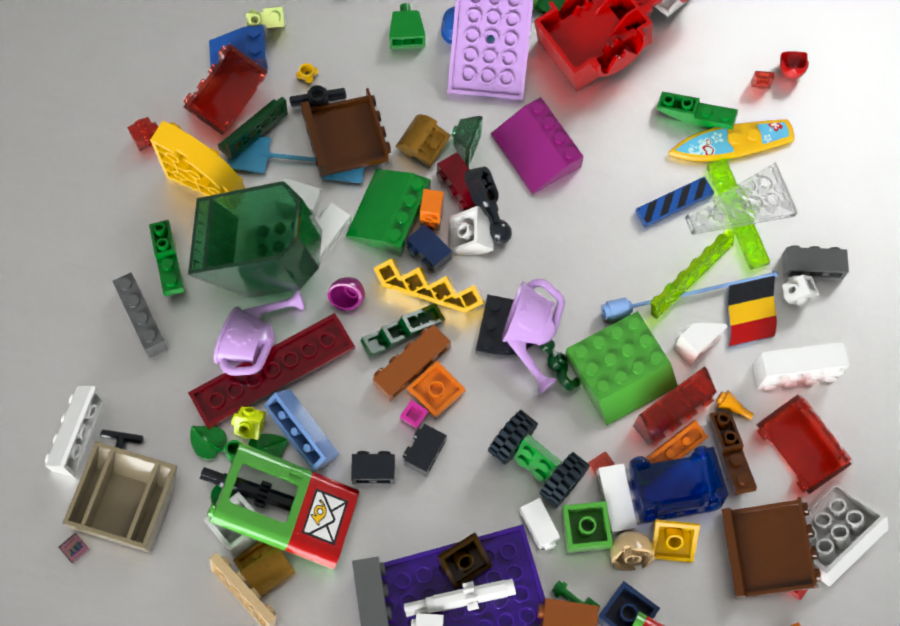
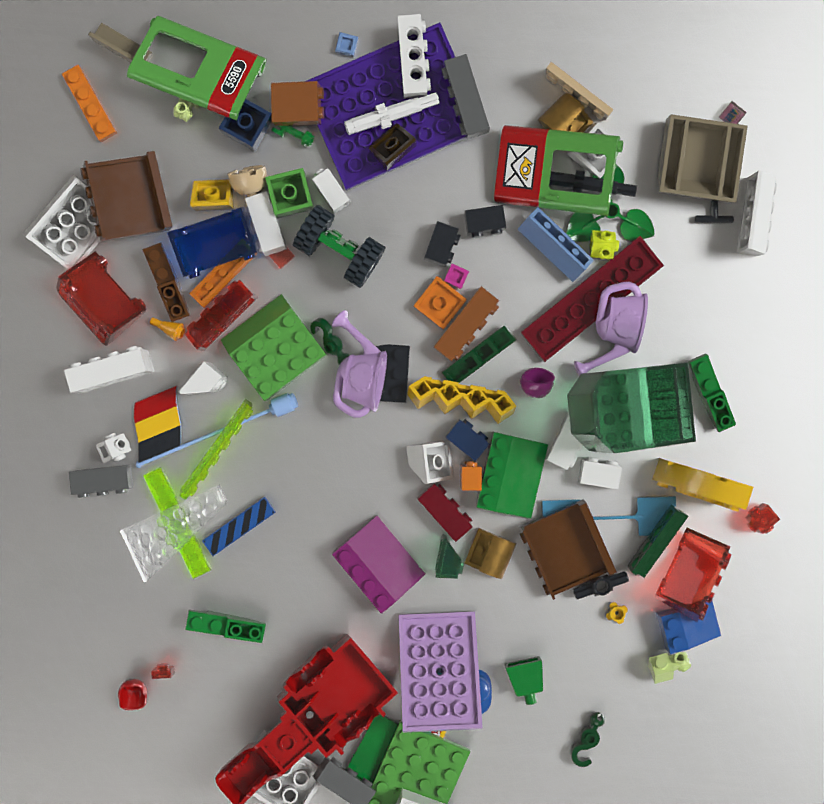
camera: 175 degrees right, 20 degrees up
dark grey brick [112,272,168,358] -> none
black beam [464,167,512,245] -> none
piece [668,119,795,162] -> none

